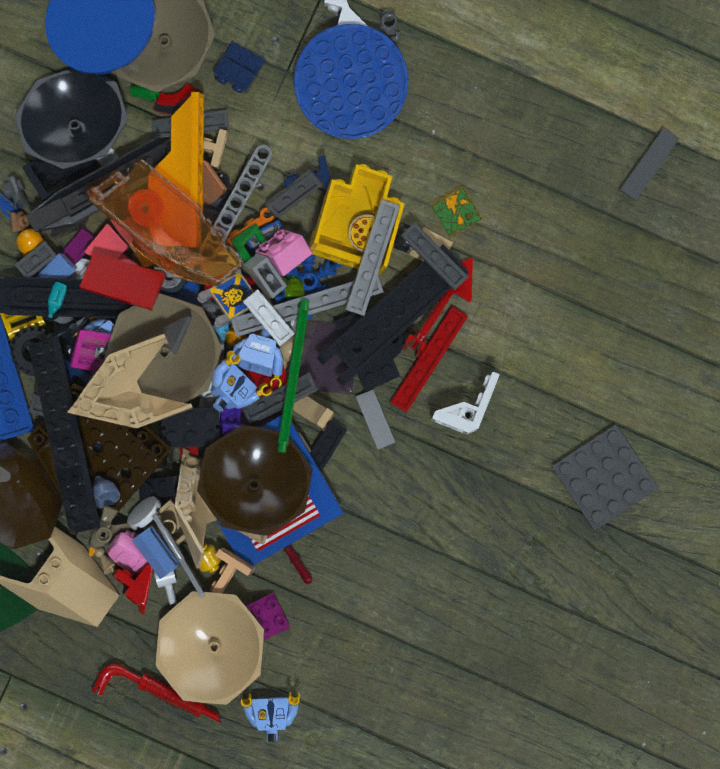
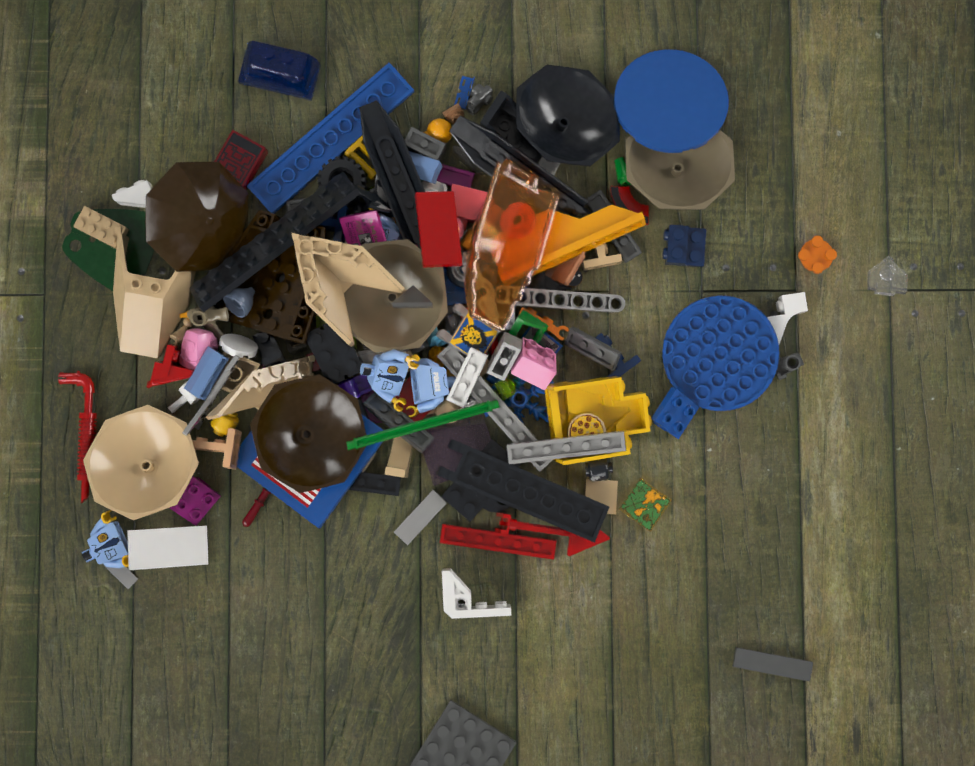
camera: 65 degrees right, 0 degrees up
teal piece [48,282,67,318] -> none
dark grey tile [401,222,468,291] -> none
none -> light grey sticker [104,565,138,589]
none -> white tile [127,526,208,570]
none -> blue plate [651,387,699,439]

